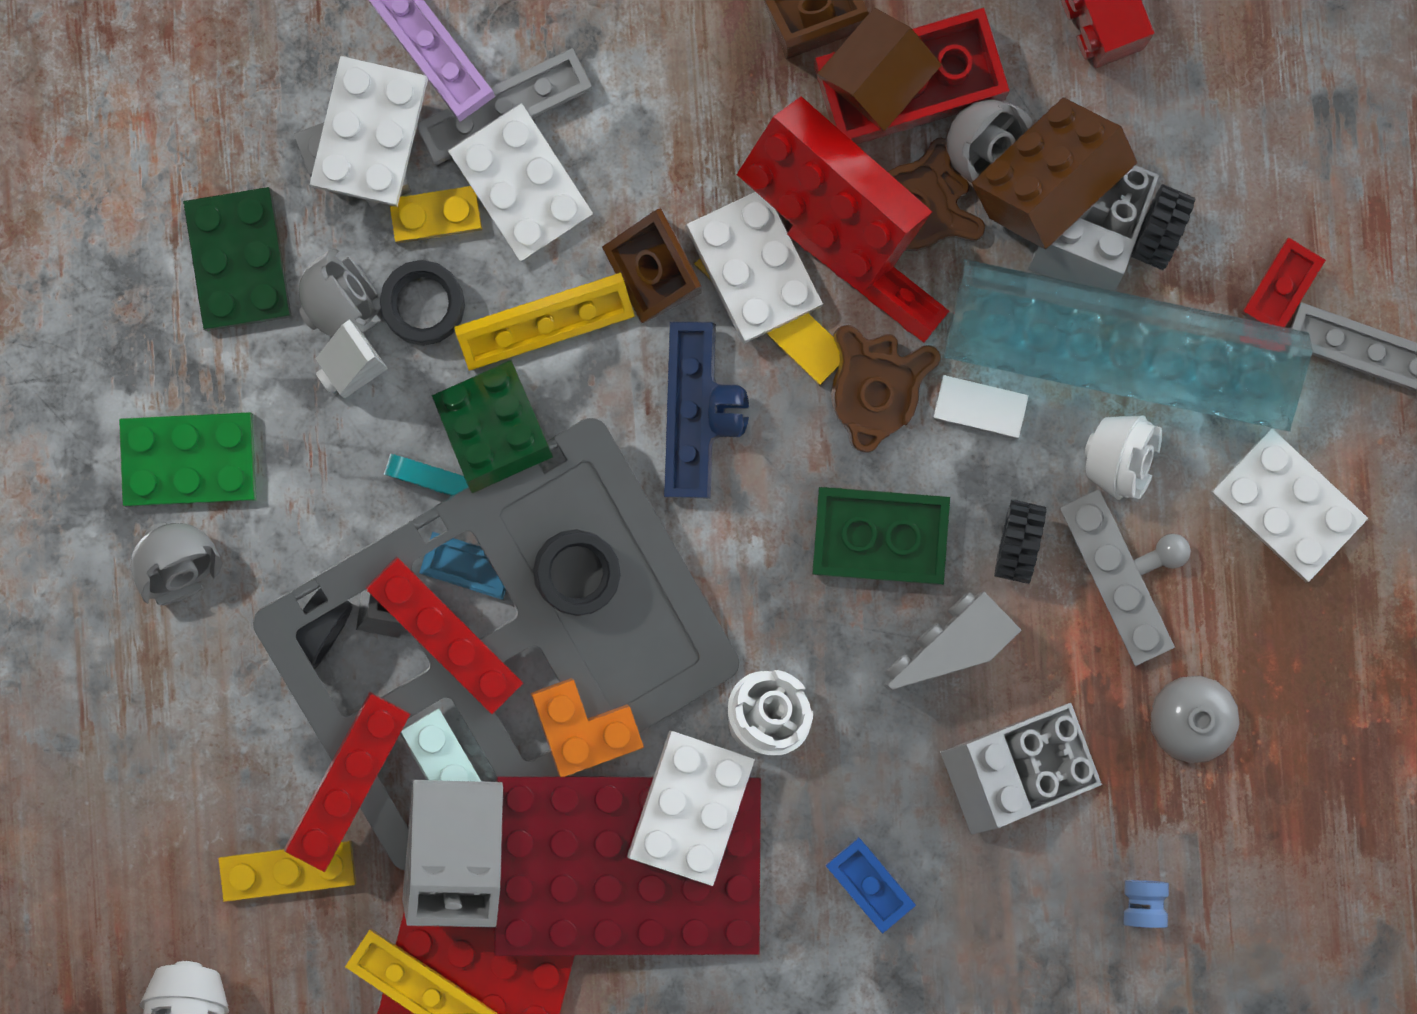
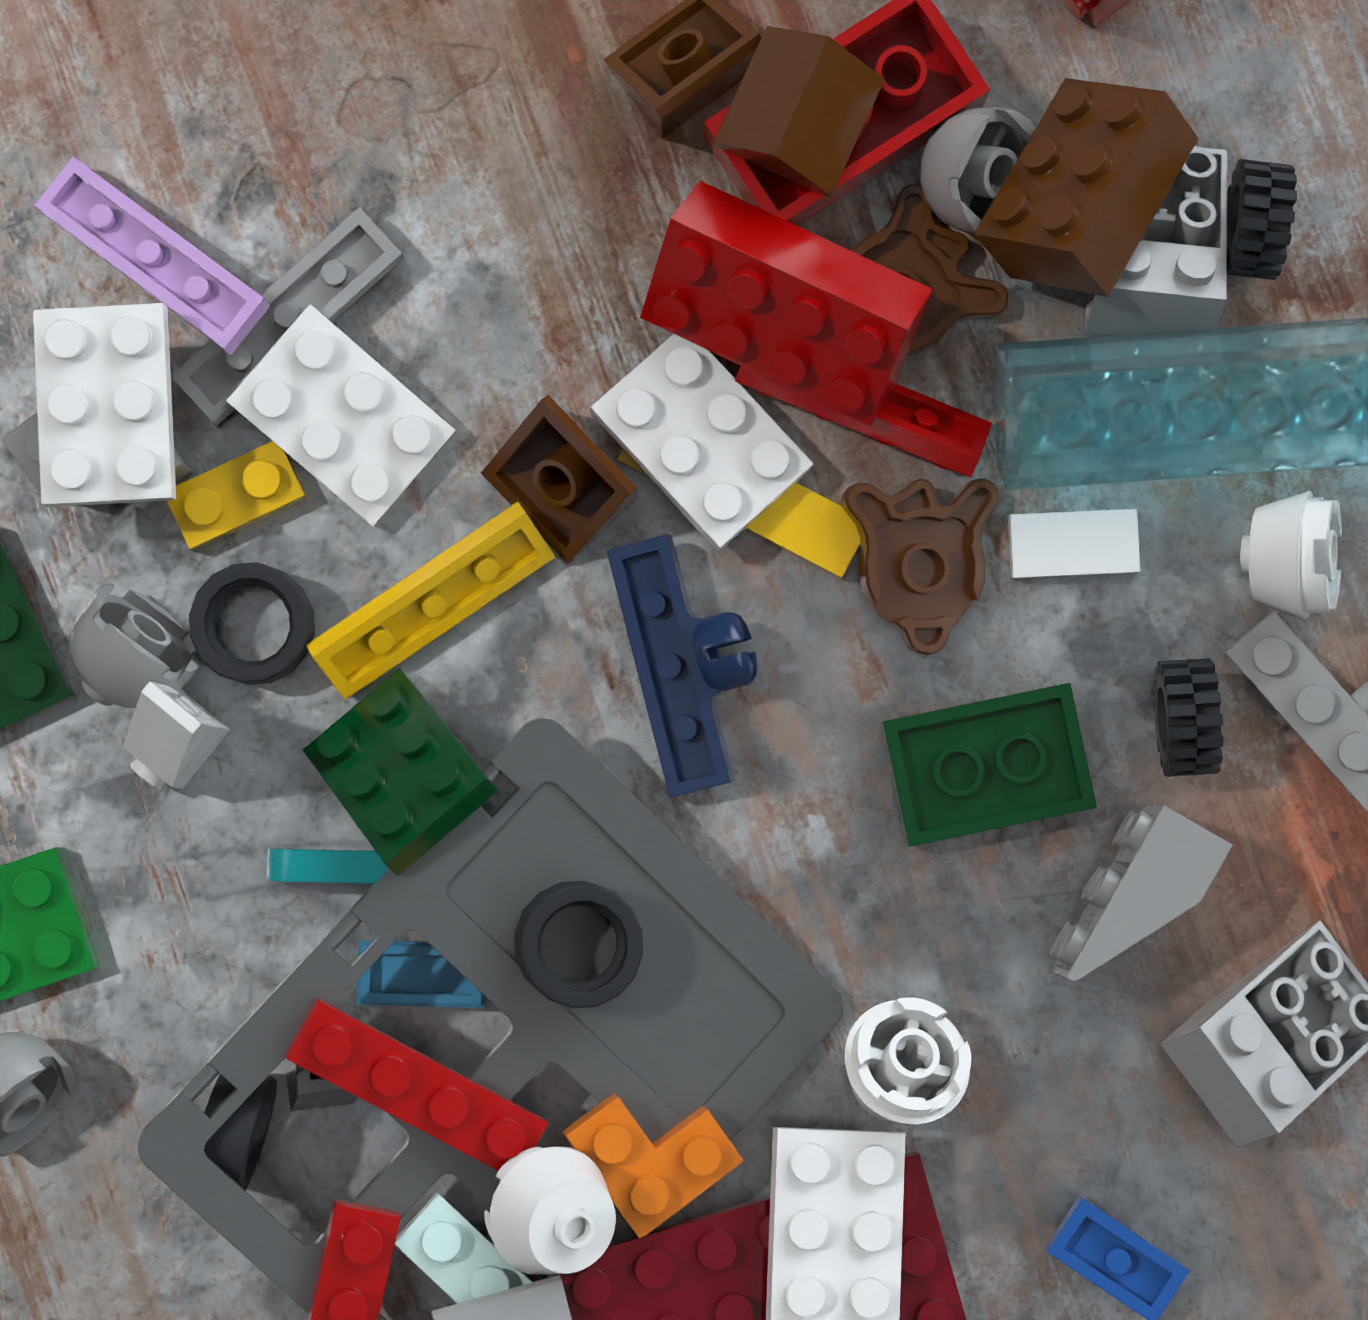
camera: 15 degrees left, 0 degrees up
none -> white cone [484,1147,616,1275]

